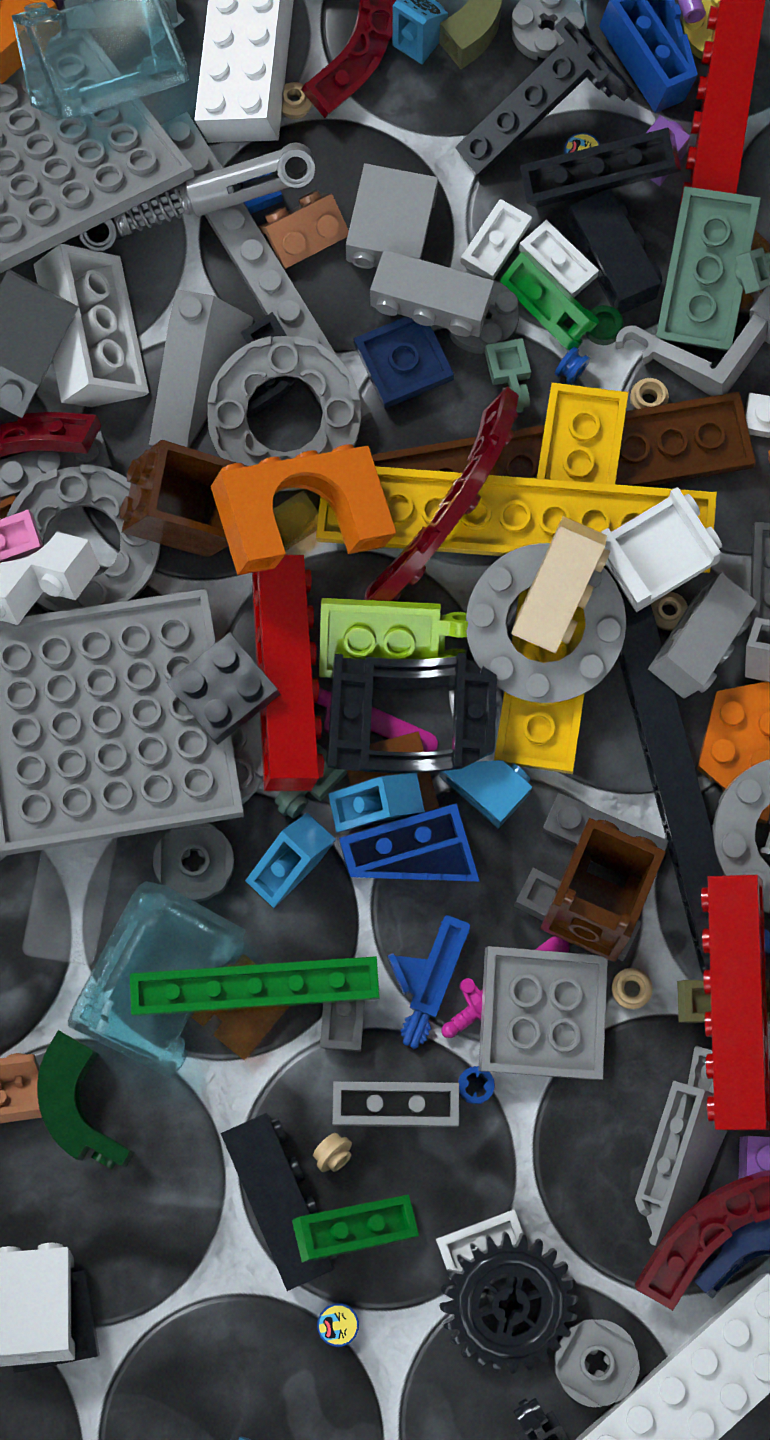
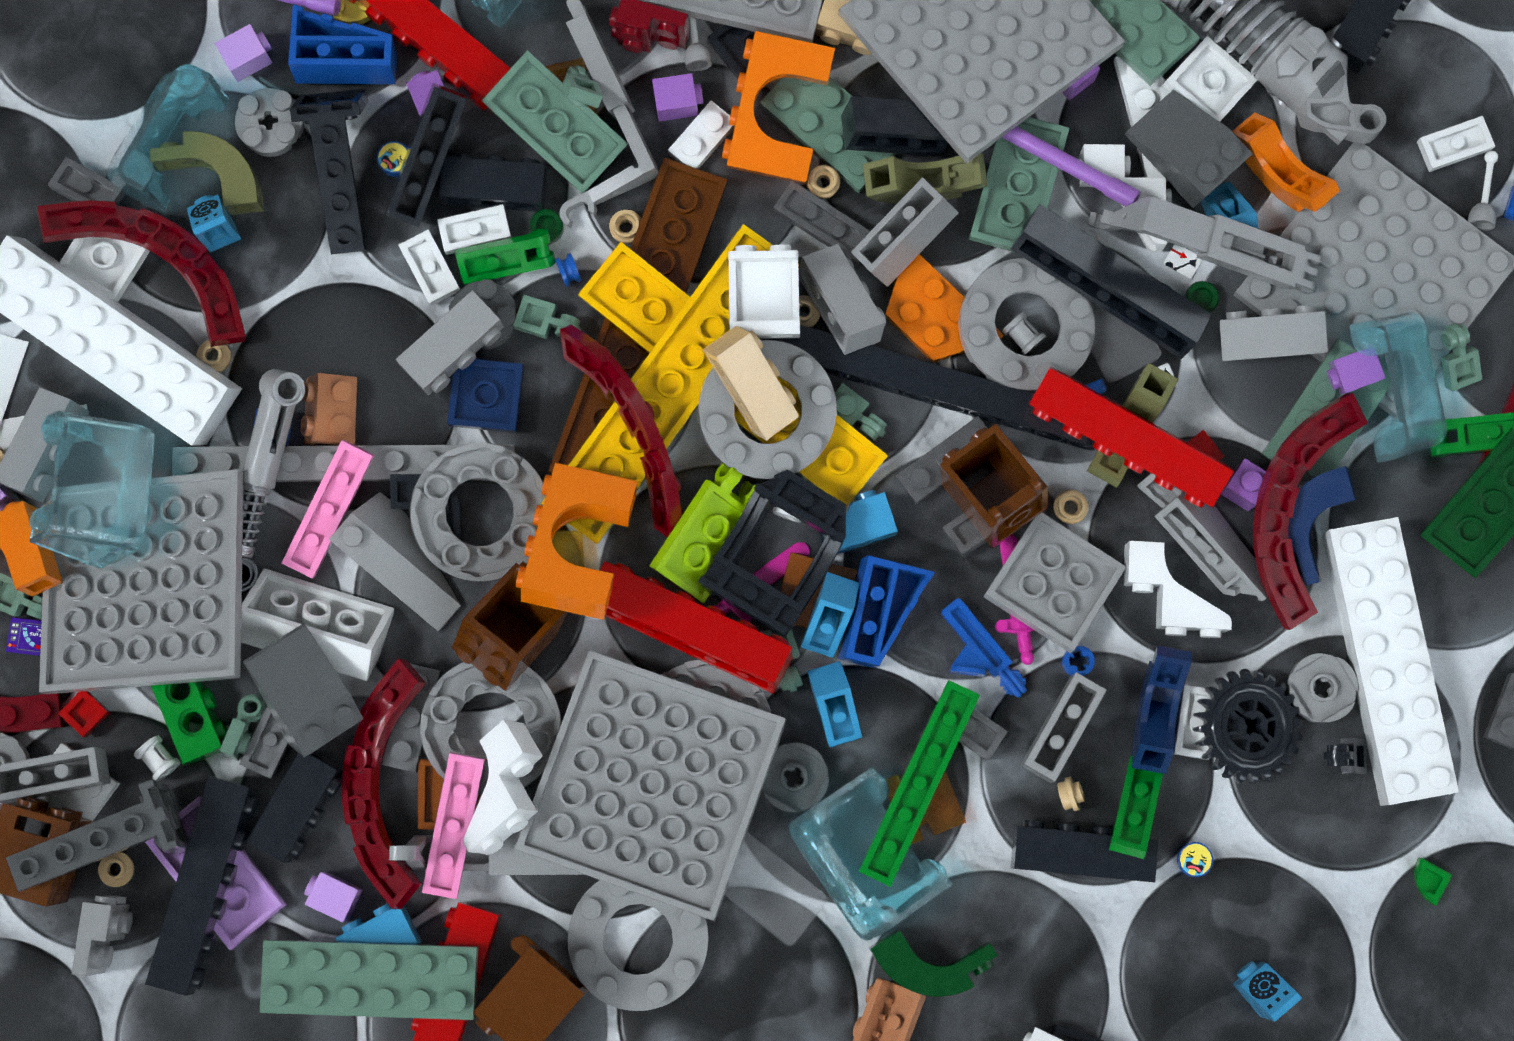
camera: 60 degrees left, 5 degrees up
black plate [166,632,281,745] -> none
light grey panel [346,163,438,269] -> none
none -> bright pink plate [282,440,375,579]
none -> sand green plate [835,383,887,442]
none -> white arch [1123,541,1232,638]
none -> dark blue arch [1132,645,1192,774]

